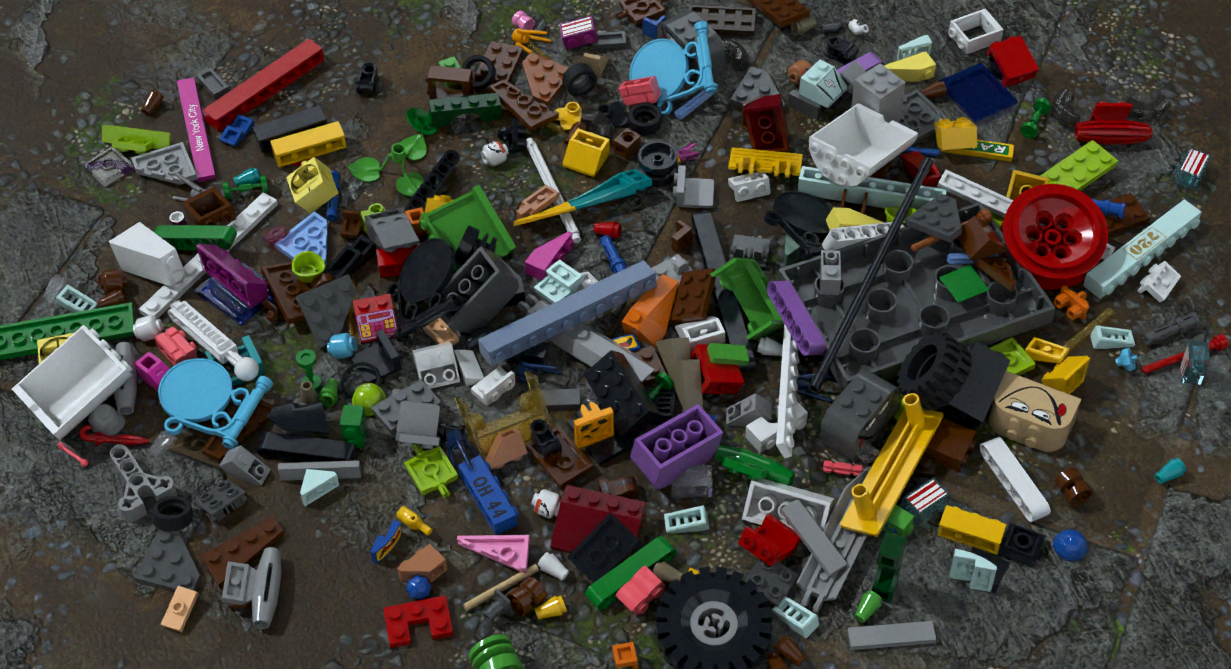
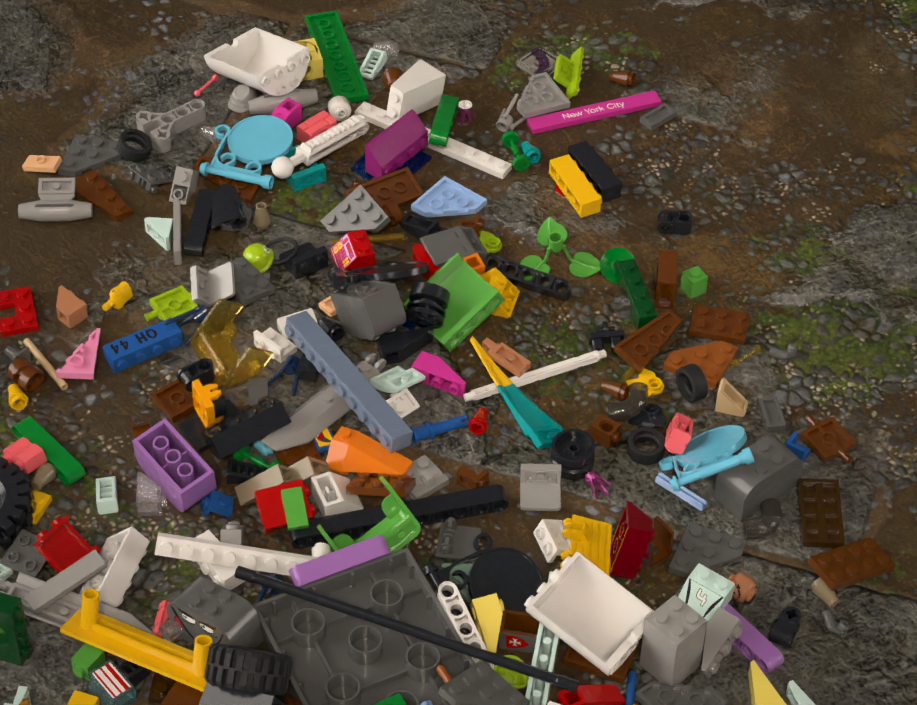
camera: 85 degrees right, 5 degrees down
red piece [79,425,149,446] -> none
reddish brown cone [97,289,127,308] -> none
reddish brown window [181,187,236,226] -> none
red brick [203,39,325,132] -> none
blue slope [219,114,255,147] -> none
clear pink piece [263,224,289,245] -> none
light yellow piece [286,157,338,214] -> none
lime helmet [292,251,325,283] -> none
green wheel [296,349,322,392] -> none
bright green cone [318,378,338,407] -> none
blue pin [326,170,340,221] -> none
medium azure head [327,333,357,359] -> none
green brick [340,405,368,449] -> none
blue slope [370,520,402,564] -> none
blue piece [406,575,431,600] -> none
white slope [412,342,460,389] -> none
black tyre [462,55,496,89] -> none
white head [481,141,508,167] -> none
nougat slope [485,428,528,469] -> none
bright pink wheel [512,10,535,30] -> none
light orange plant [512,28,552,54] -> none
white head [531,489,561,519] -> none
white cone [538,552,569,581] -> none
dark red slope [550,485,646,564] -> none
magenta brick [560,15,599,50] -> none
yellow slope [562,128,610,177] -> none
black tile [567,513,641,583] -> none
green plate [715,445,795,486] -> none
light grey slope [820,250,841,295] -> none
white arm [848,19,869,36] -> none

